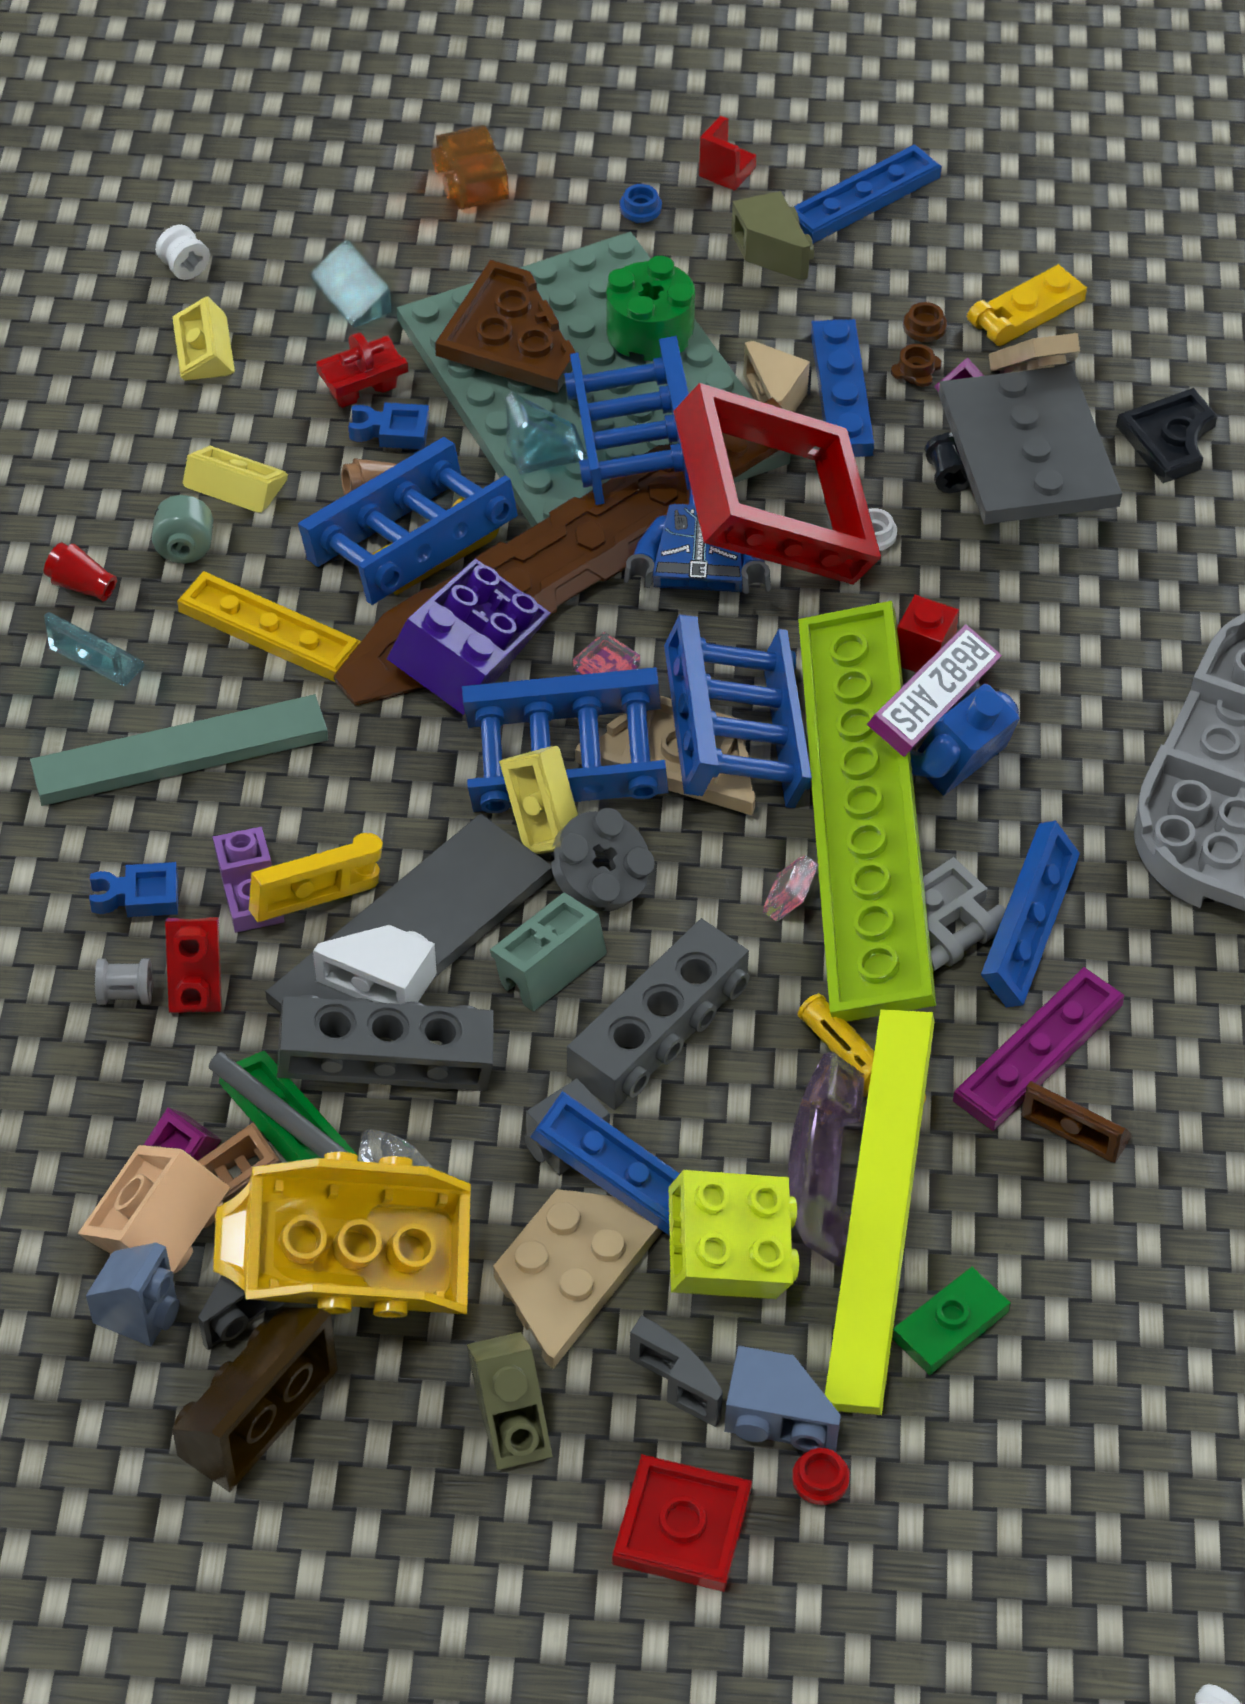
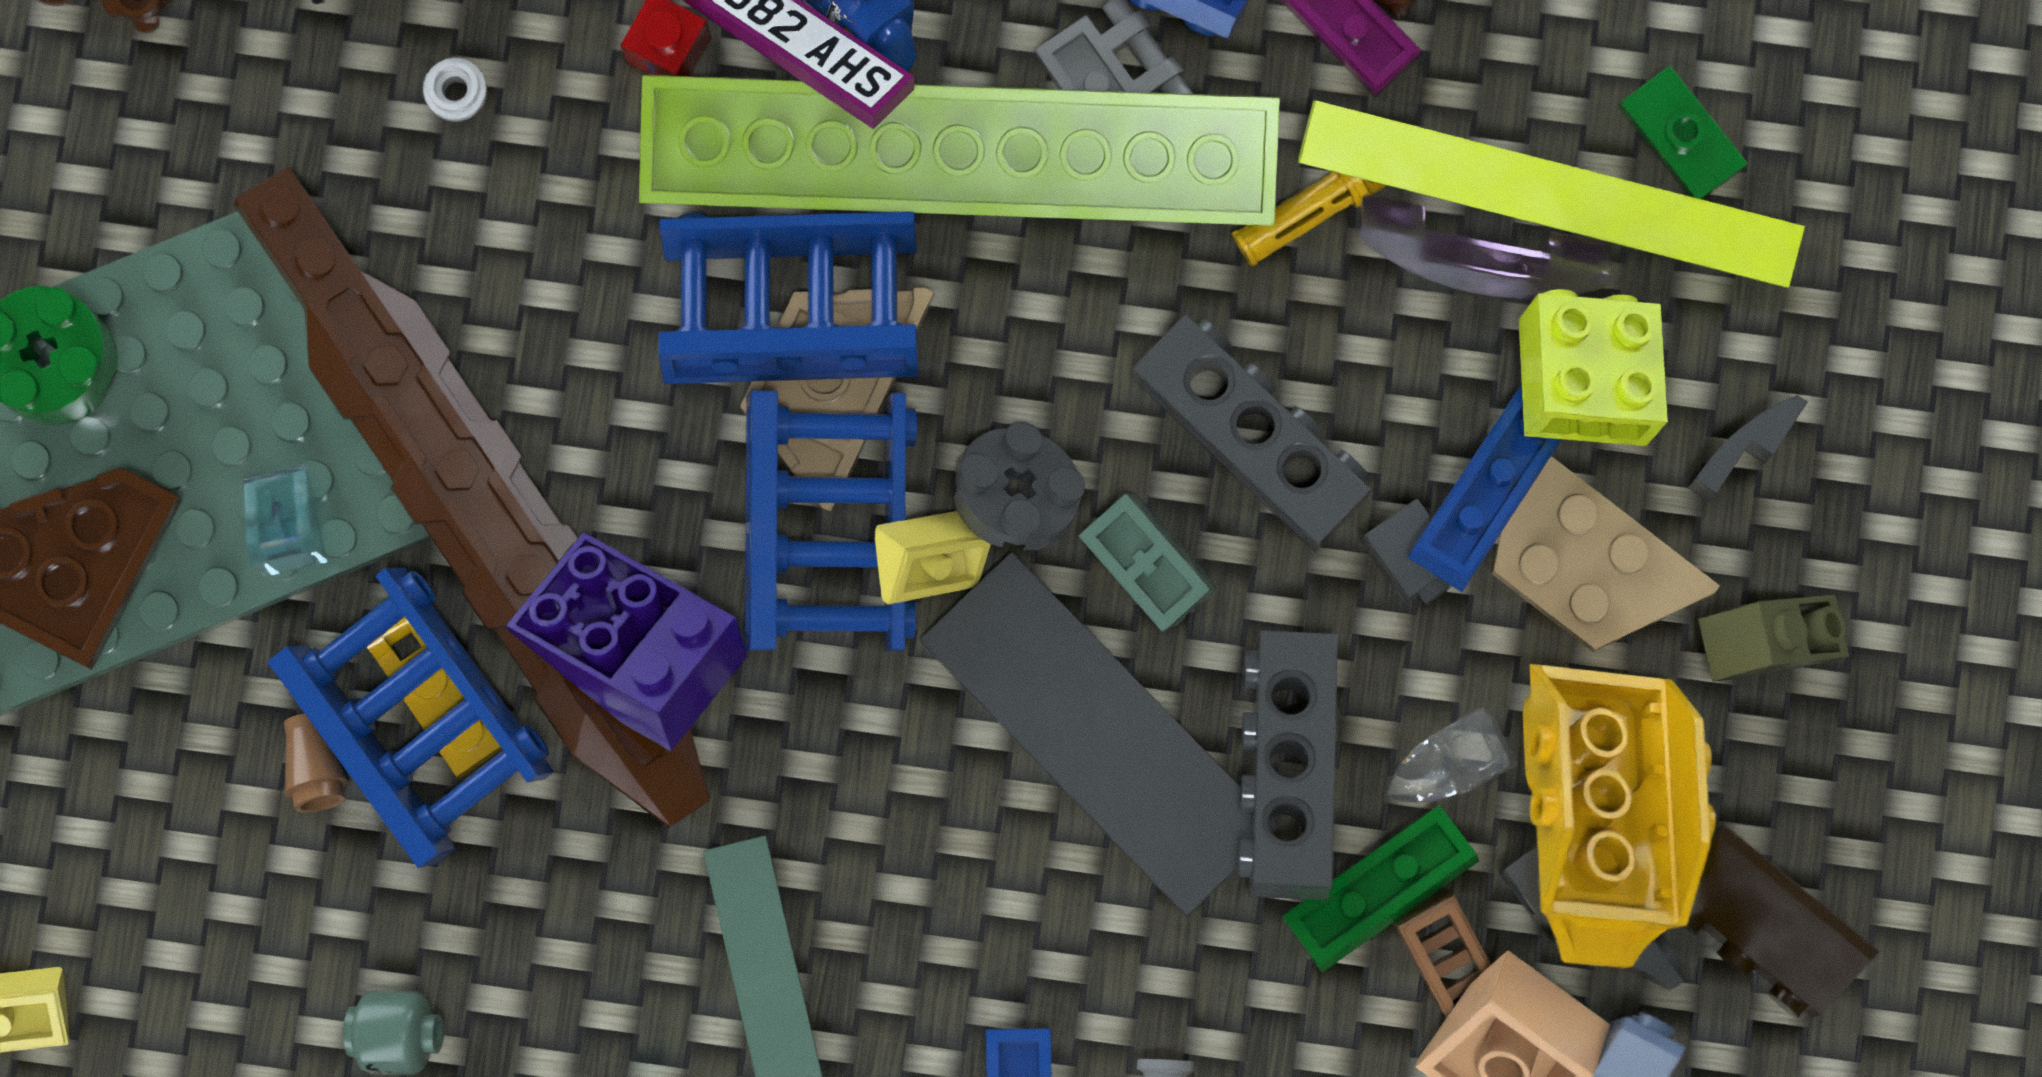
camera: 80 degrees left, 30 degrees up
magenta slope [143,1107,221,1161] -> none
red hips [165,917,222,1013] -> none
yellow tile [177,571,361,683] -> none
light yellow slope [183,446,288,513] -> none
dark grey bar [209,1052,359,1161] -> none
medium lavender slope [213,827,284,933] -> none
yellow plate [249,833,383,923] -> none
white slope [313,925,437,1004] -> none
red hips [316,332,408,408] -> none
blue plate [348,402,430,450] -> none
blue fence [564,336,690,505] -> none
clear tile [573,632,640,675] -> none
red tile [612,1454,752,1592] -> none
torso [624,486,771,594] -> none
red window [673,383,881,585] -> none
sand blue slope [724,1345,841,1452] -> none
tan slope [743,341,810,412] -> none
clear tile [763,855,819,922] -> none
red plate [792,1448,850,1505] -> none
blue plate [811,319,874,457] -> none

